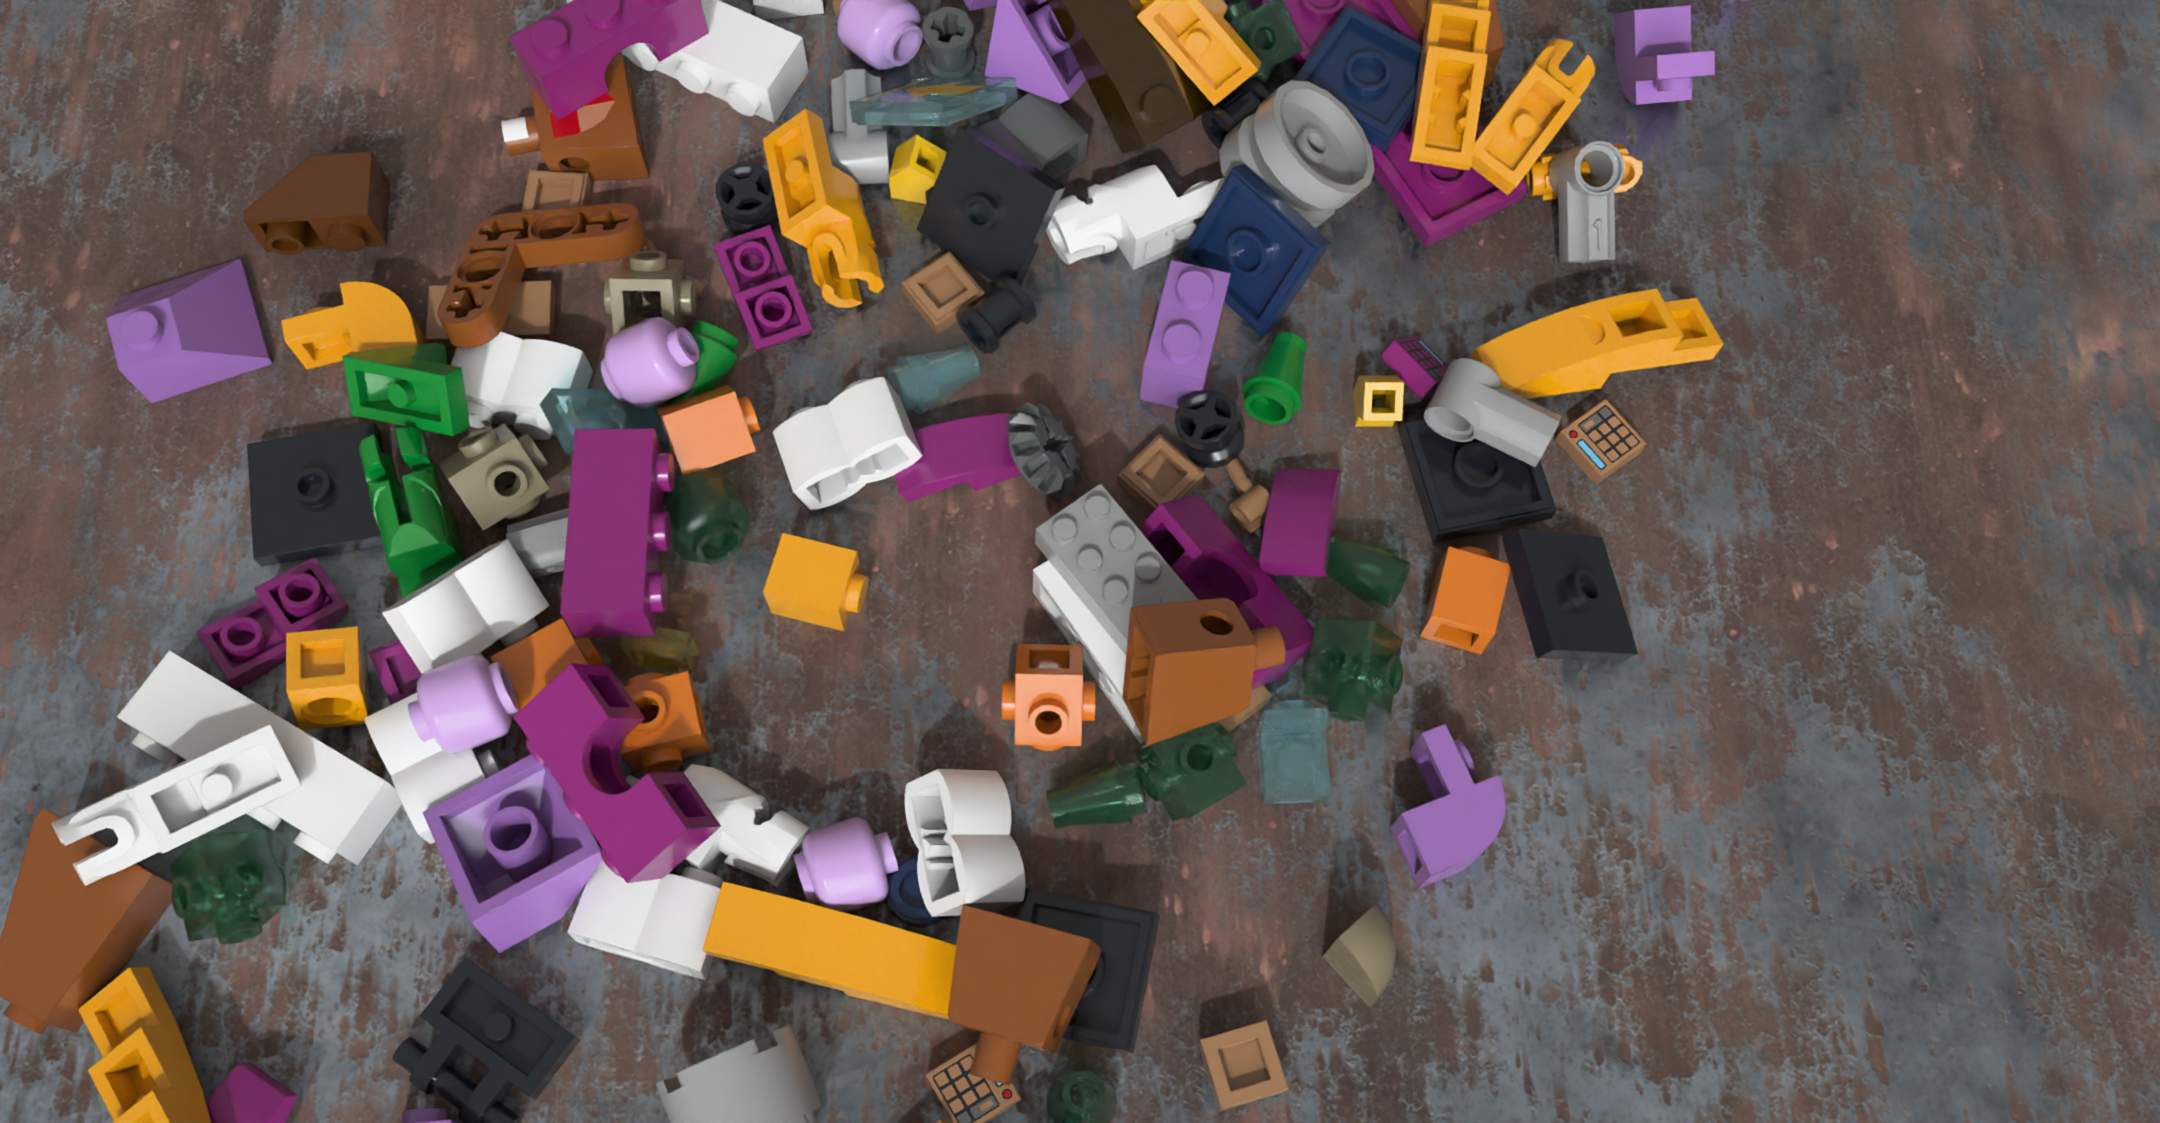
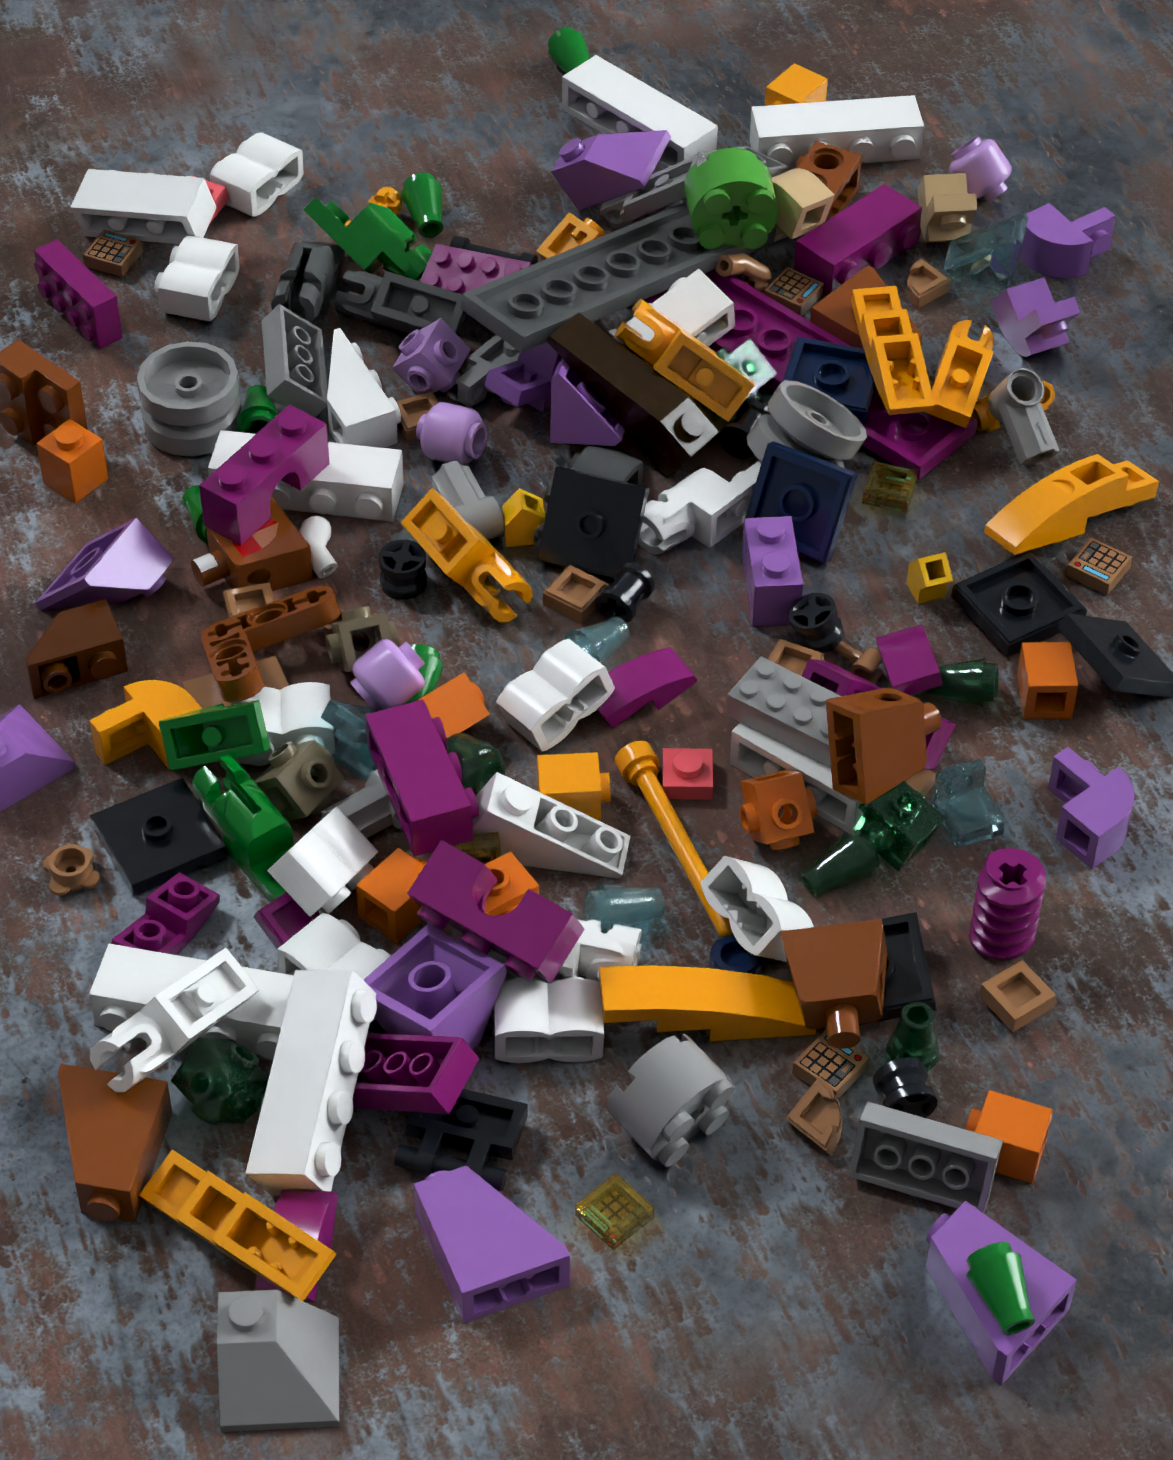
camera: 15 degrees left, 20 degrees down
light orange brick [286,626,370,730] -> none
lavender head [408,653,520,754] -> none
magenta slope [713,225,813,353] -> none
lavender head [793,817,899,913] -> none
clear light blue tile [849,78,1018,126] -> none
dark grey bush [922,6,976,84] -> none
dark grey gear [1007,402,1082,499] -> none
green cone [1242,332,1308,425] -> none
clear green brick [1302,618,1403,722] -> none
dark tan brick [1322,903,1397,1008] -> none
magenta tile [1381,335,1448,398] -> none
light grey piece [1424,358,1562,467] -> none
none -> medium lavender slope [34,518,174,610]
none -> medium nougat plate [43,844,100,896]
none -> white brick [245,969,377,1196]
none -> white arm [299,516,338,579]
none -> magenta piece [352,1033,479,1114]
none -> white slope [463,772,630,879]
none -> clear light blue cone [584,884,665,934]
none -> light orange piece [614,741,734,938]
none -> coral plate [662,748,713,800]
none -> clear yellow tile [862,461,917,513]
none -> magenta piece [968,848,1047,961]

